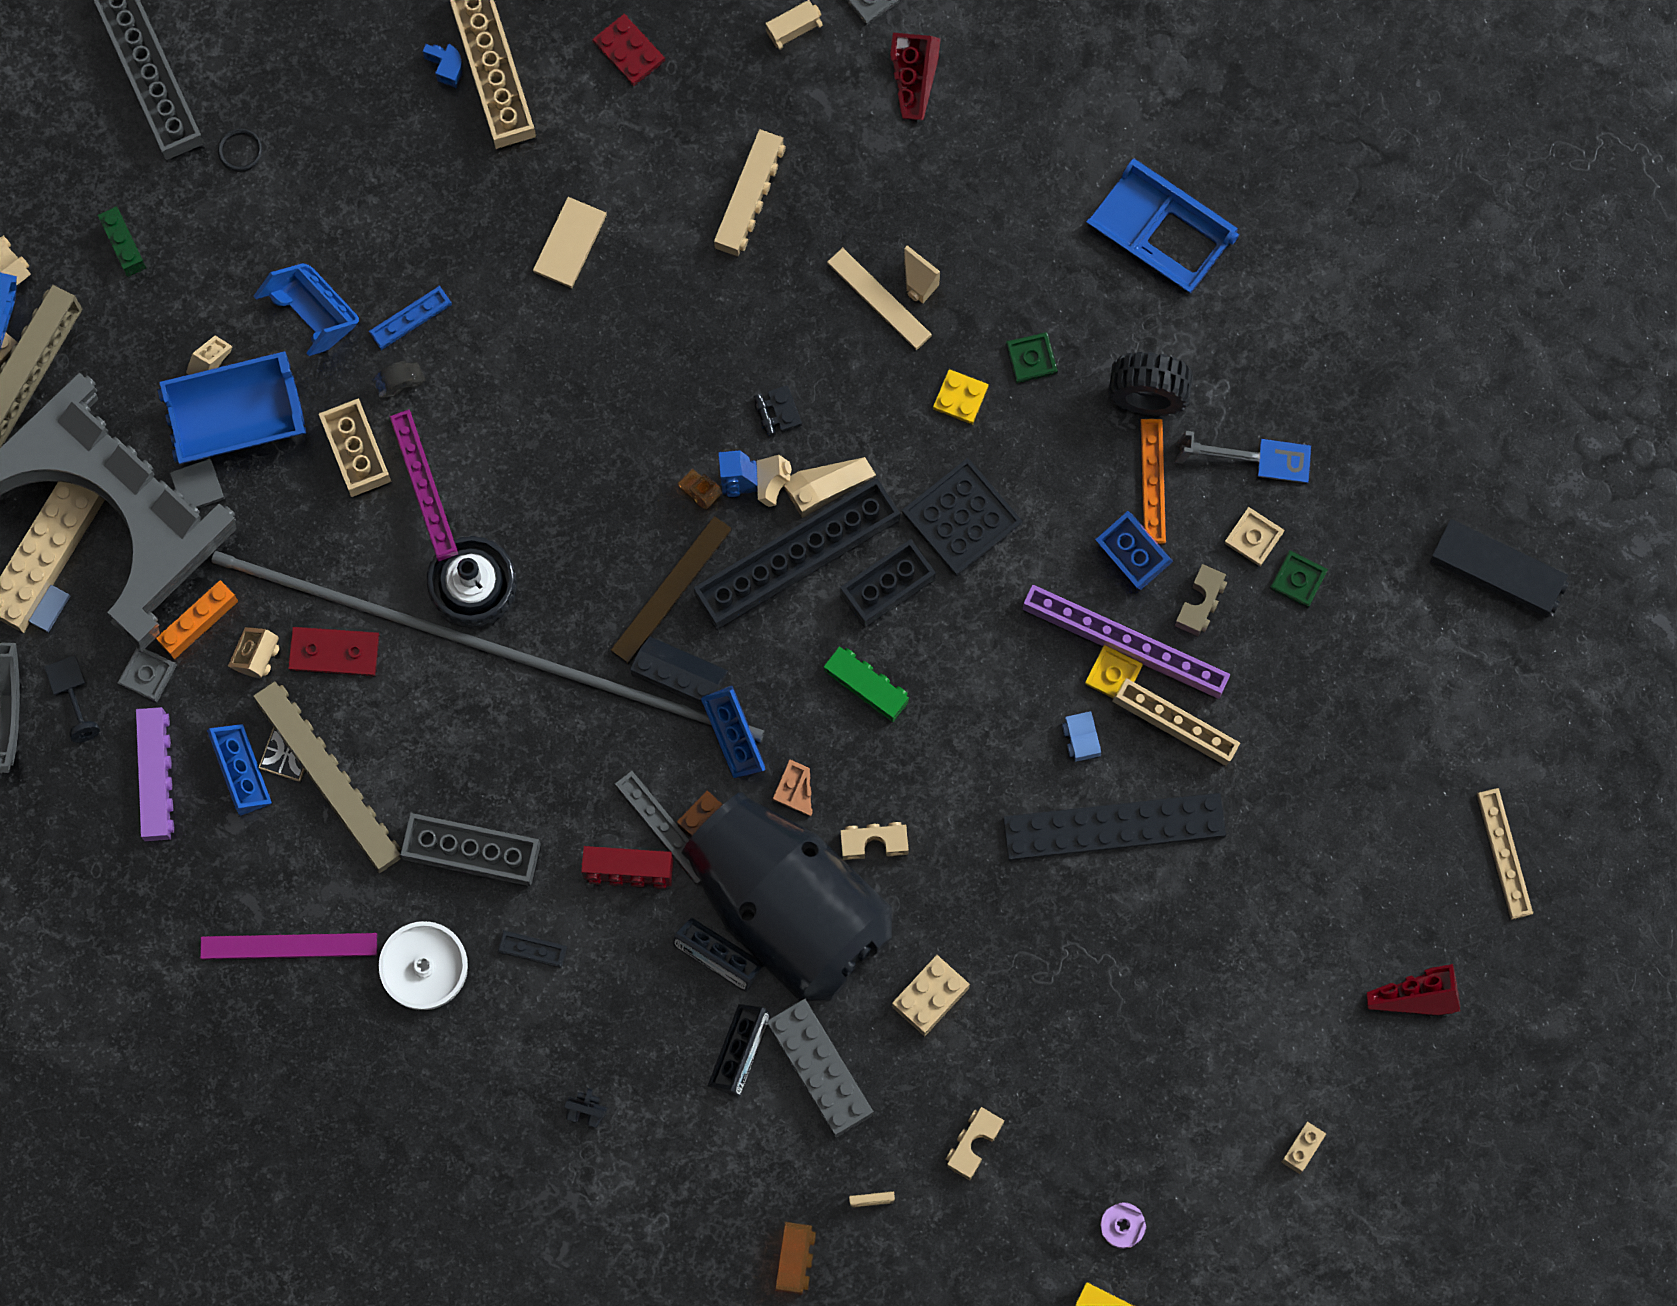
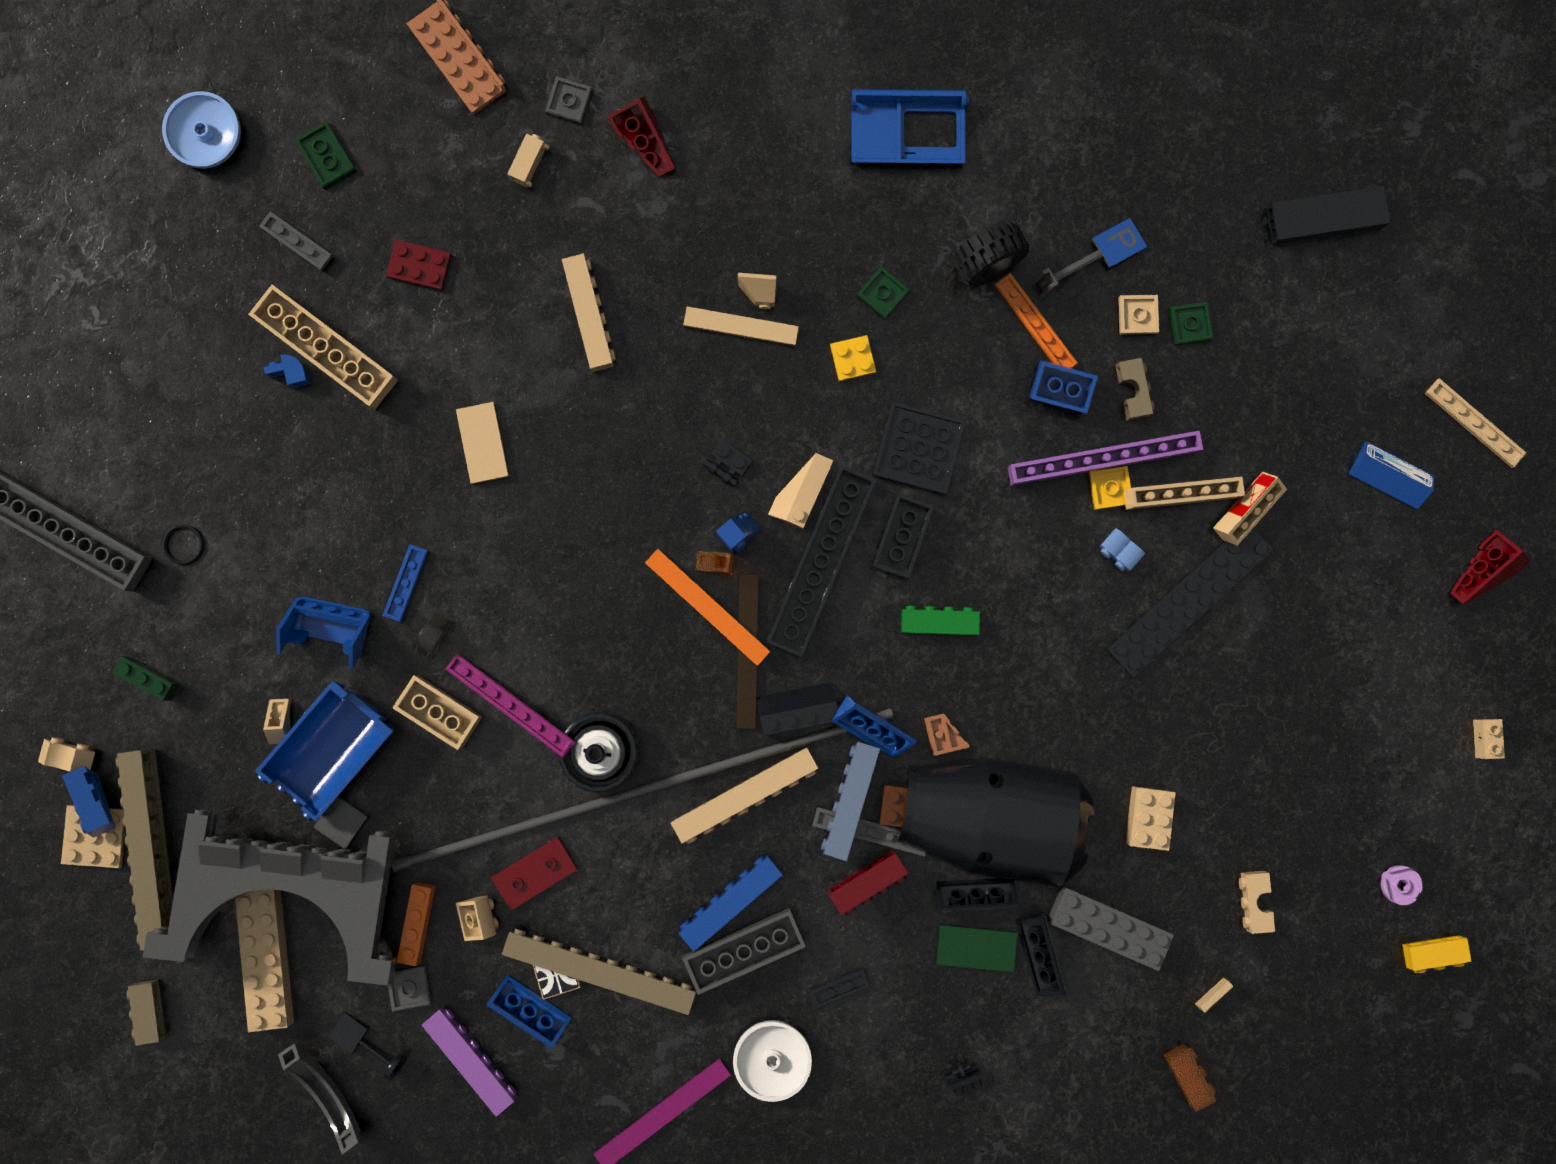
camera: 40 degrees left, 10 degrees up
sand blue tile [29,585,71,633] -> none
tan arch [757,455,791,507] -> none
tan arch [841,822,908,860] -> none
none -> orange tile [645,549,770,666]
none -> tan brick [671,747,818,844]
none -> blue brick [679,855,783,952]
none -> sand blue brick [821,742,880,862]
none -> dark green tile [936,924,1017,972]
none -> tan brick [1214,472,1287,546]
none -> blue slope [1348,441,1434,510]

